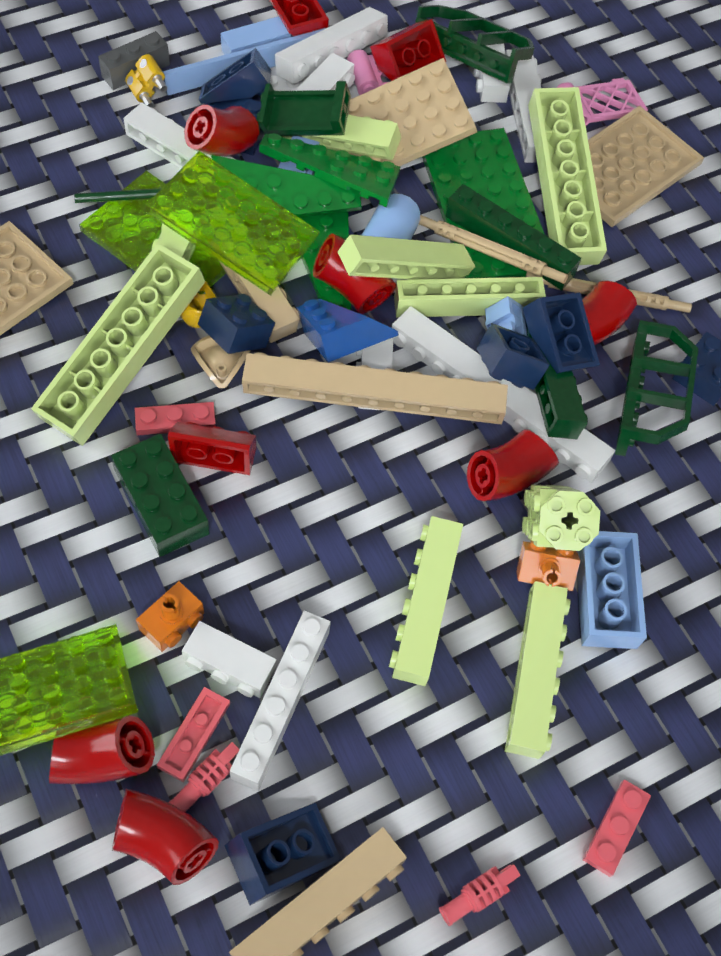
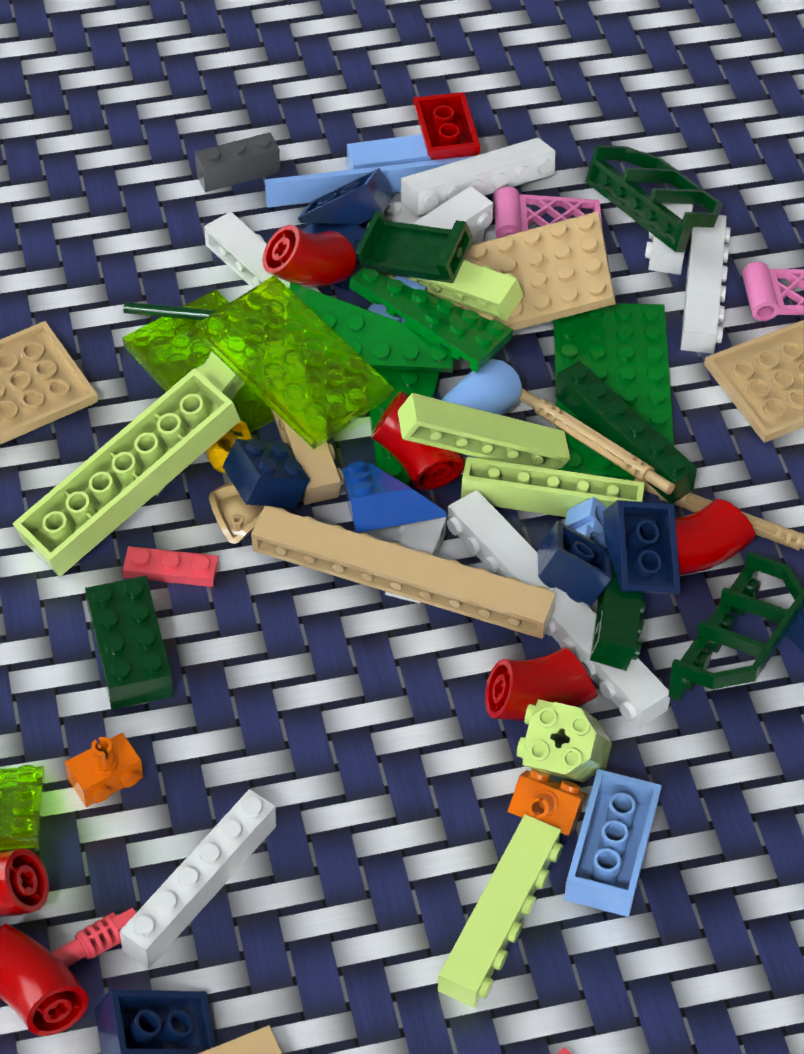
camera: 20 degrees right, 10 degrees down
yellow piece [125,54,167,108] -> none
coral plate [157,687,230,783] -> none
red slope [168,422,256,475] -> none
white brick [182,621,277,698] -> none
red slope [370,19,446,81] -> none
yellowish green brick [389,516,463,686] -> none
yellowish green brick [528,87,607,265] -> none

